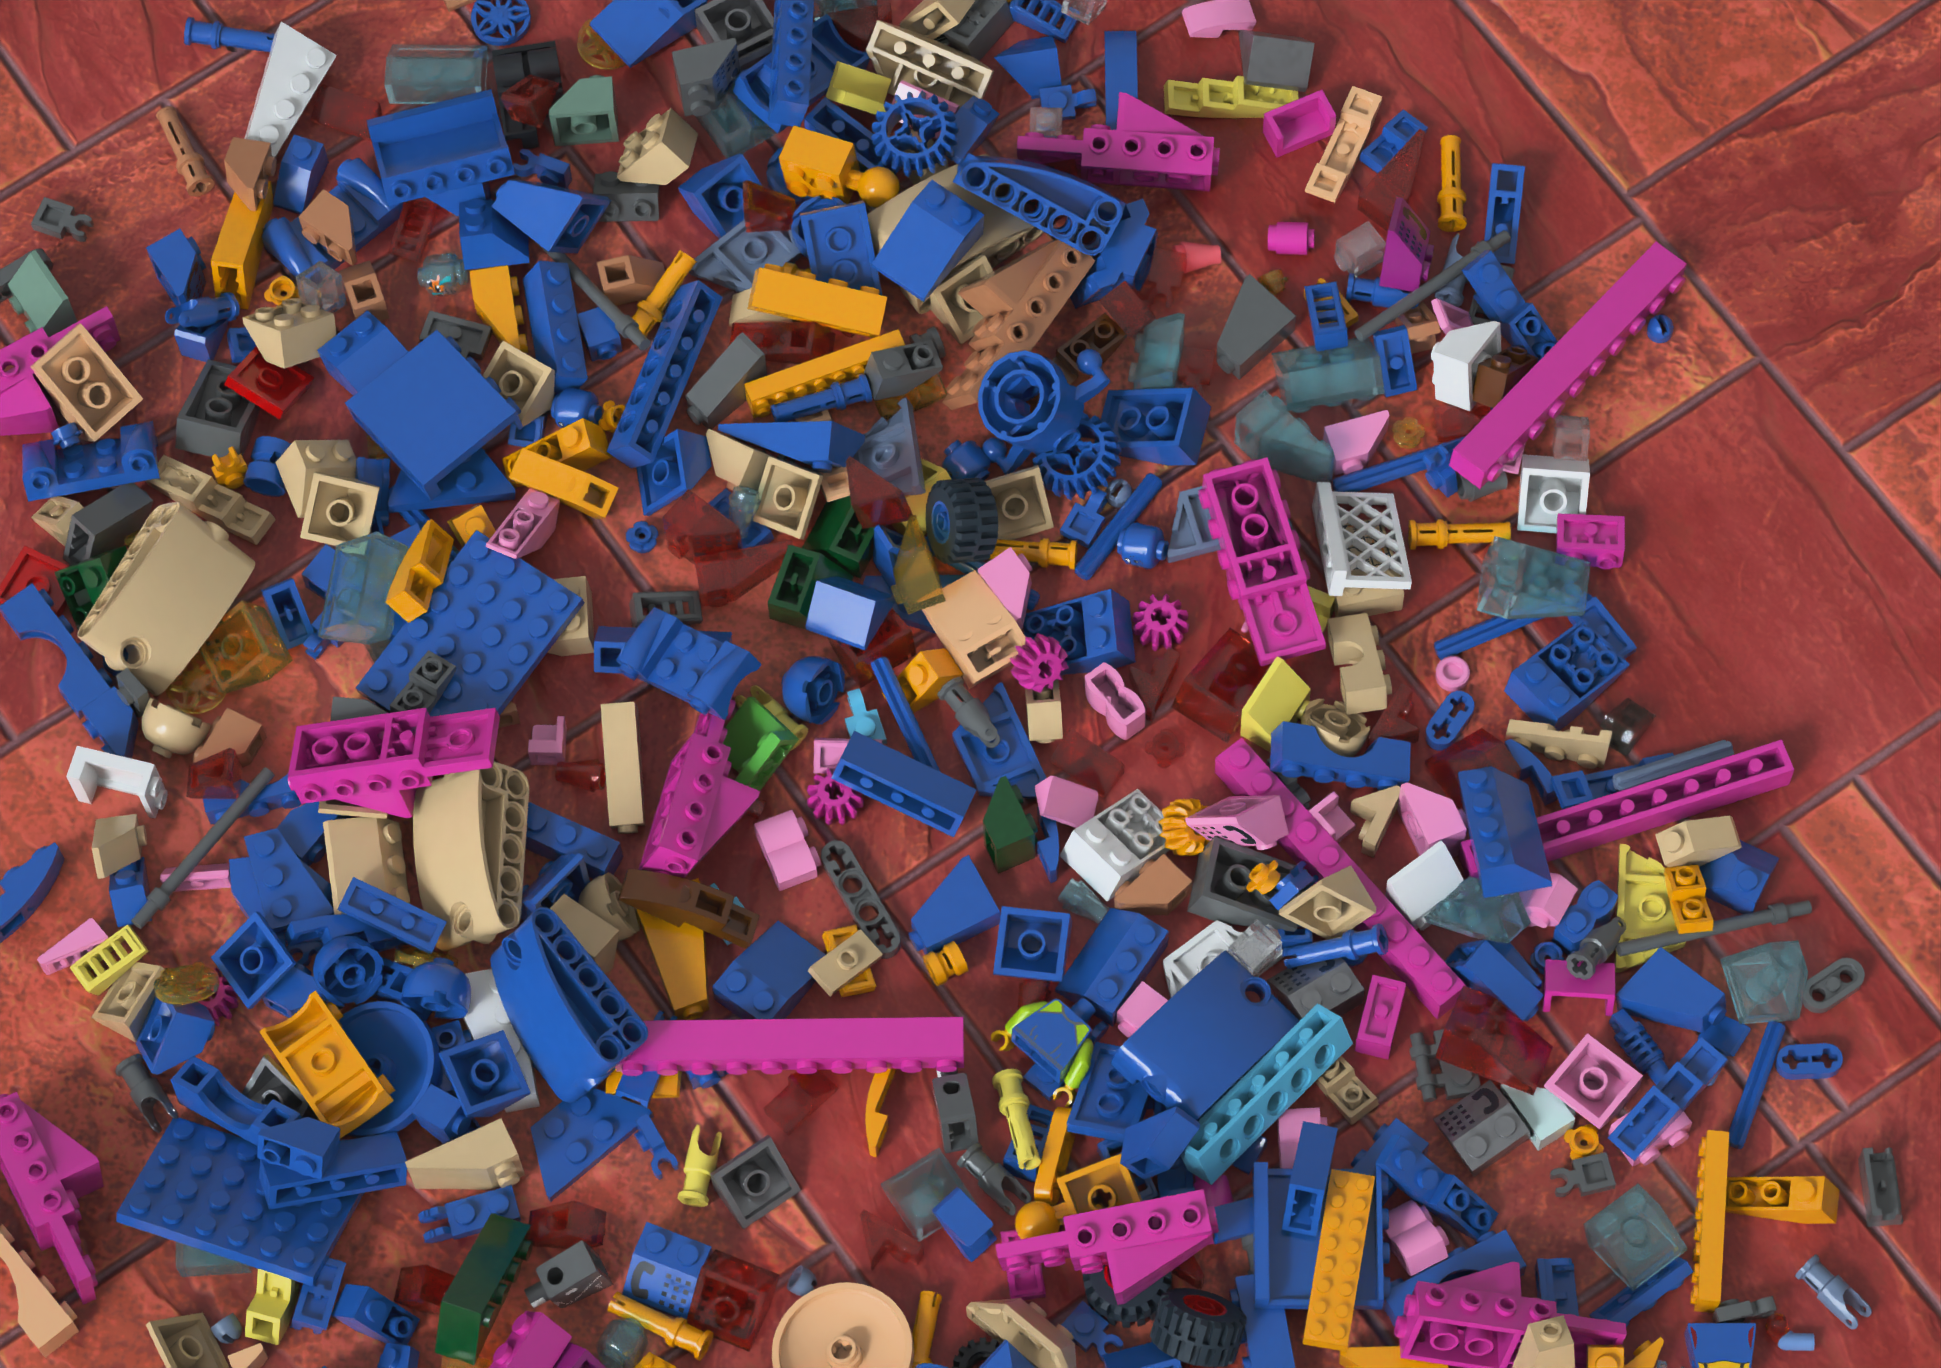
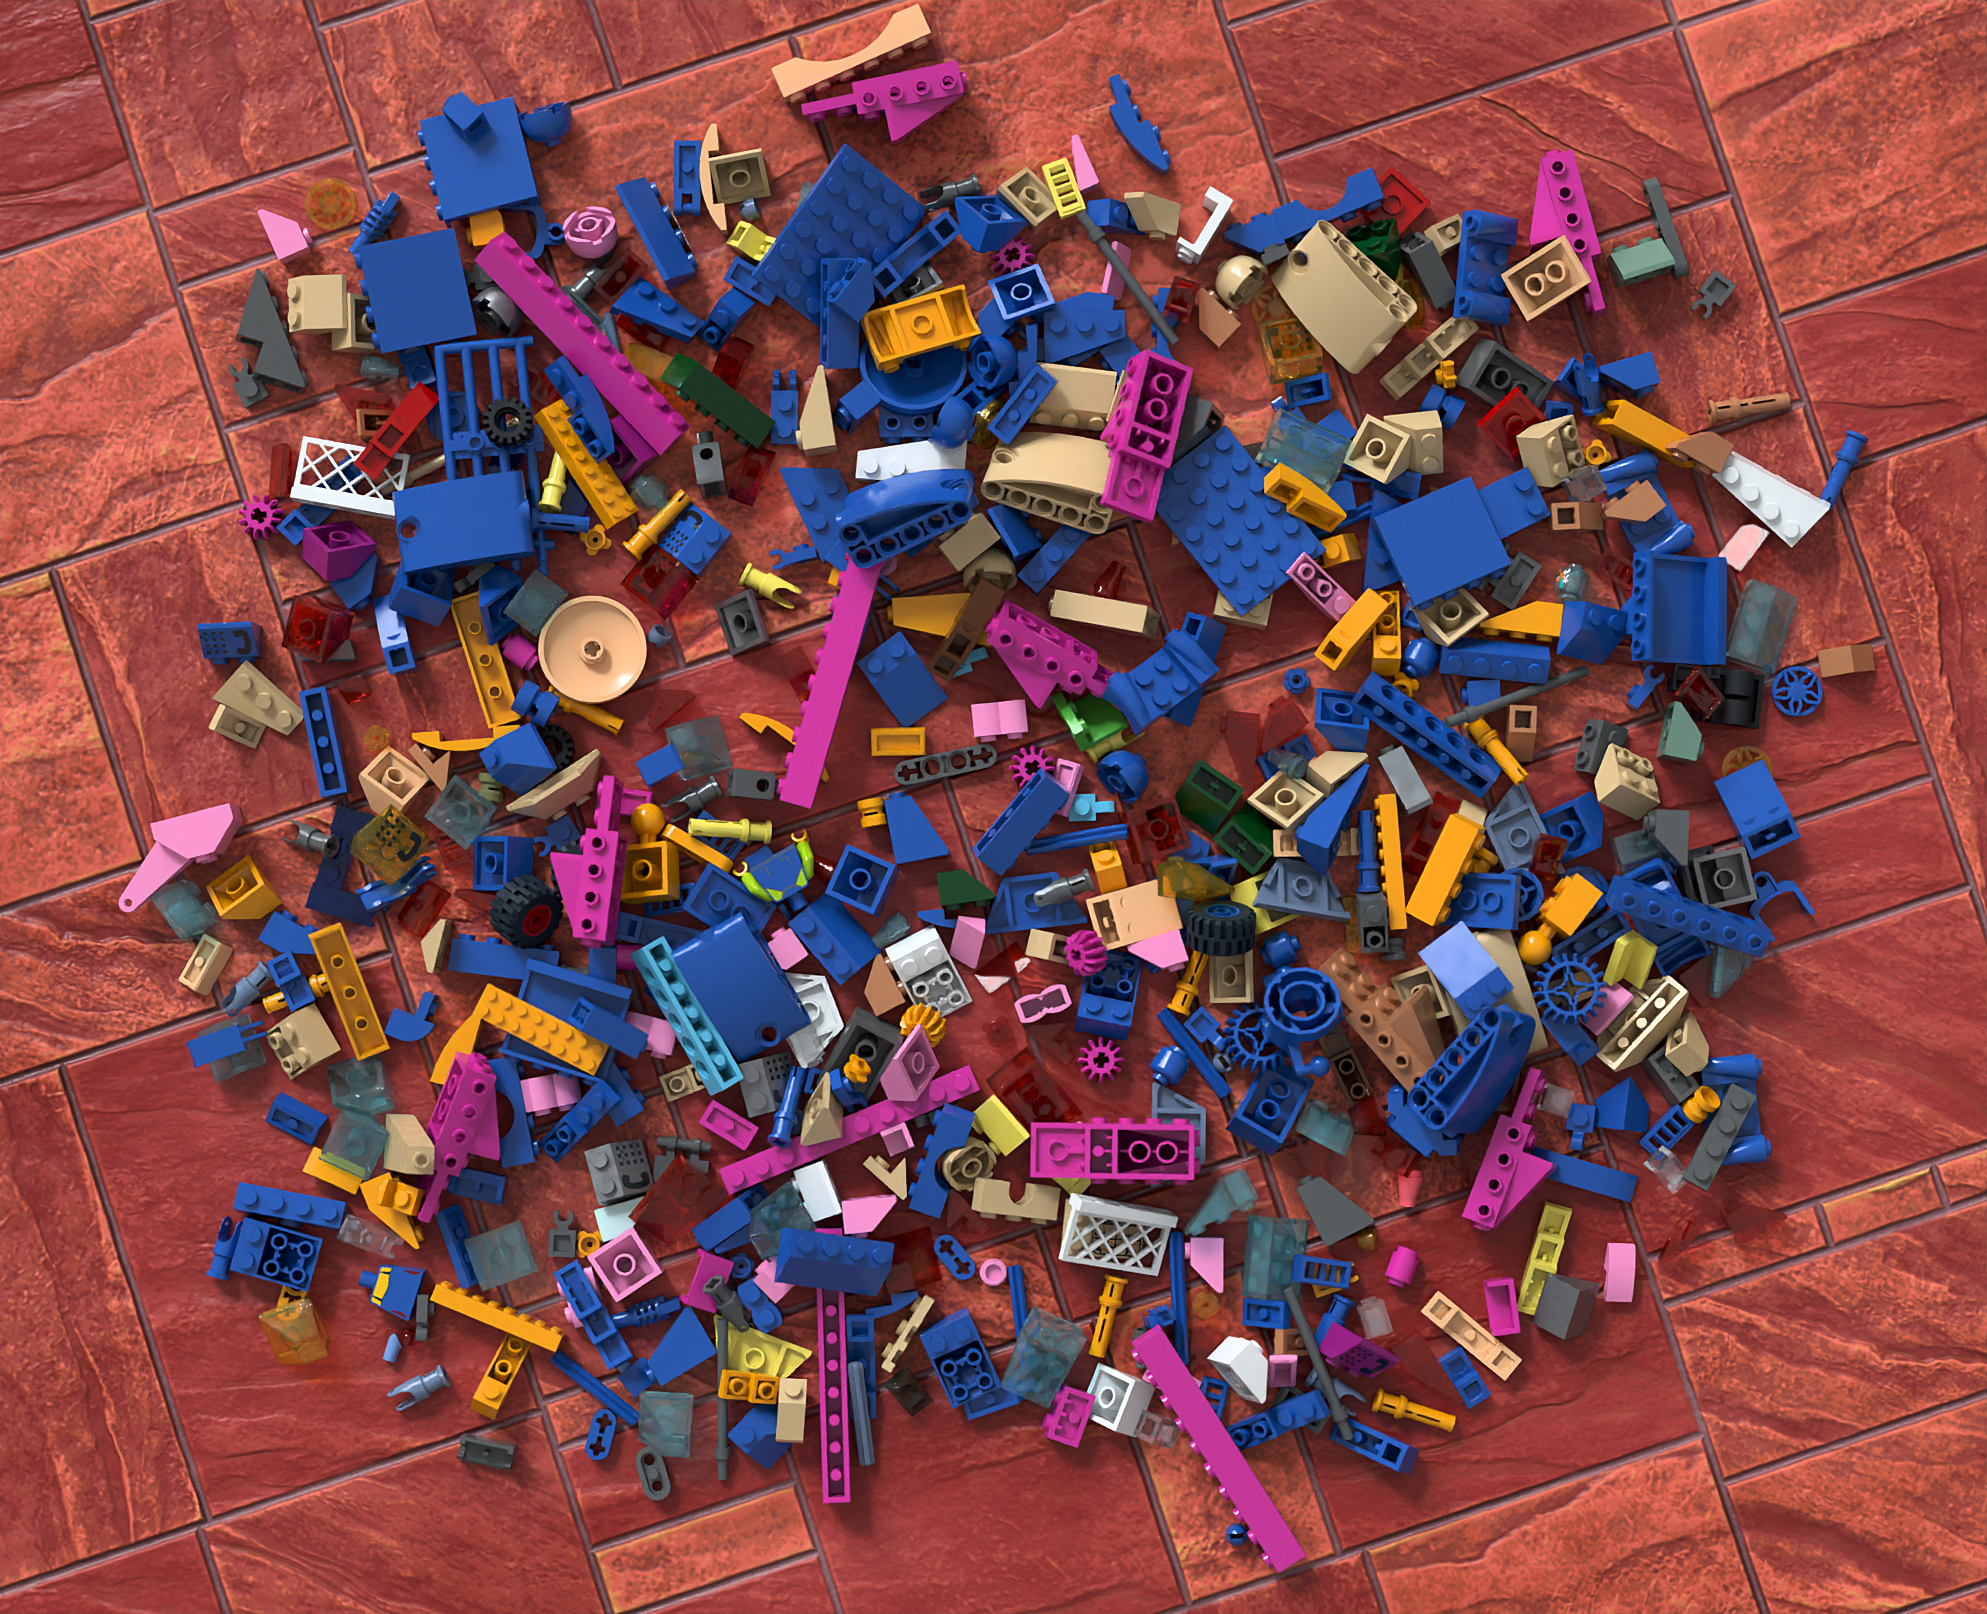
camera: 105 degrees right, 20 degrees up
blue plate [51,422,83,450] -> none
clear yellow wheel [154,962,220,1004] -> none
blue slope [273,134,329,215] -> none
dark grey slope [389,650,457,713] -> none
blue slope [439,1030,531,1117] -> none
blue slope [491,180,612,253] -> none
bright pink panel [528,716,567,765] -> none
dark grey slope [629,591,703,628] -> none
slope [805,576,896,650] -> none
tan plate [808,929,883,997] -> none
clear red slope [846,456,913,529] -> none
blue slope [1120,1106,1200,1180] -> none
reddish brown slope [1472,346,1538,408] -> none

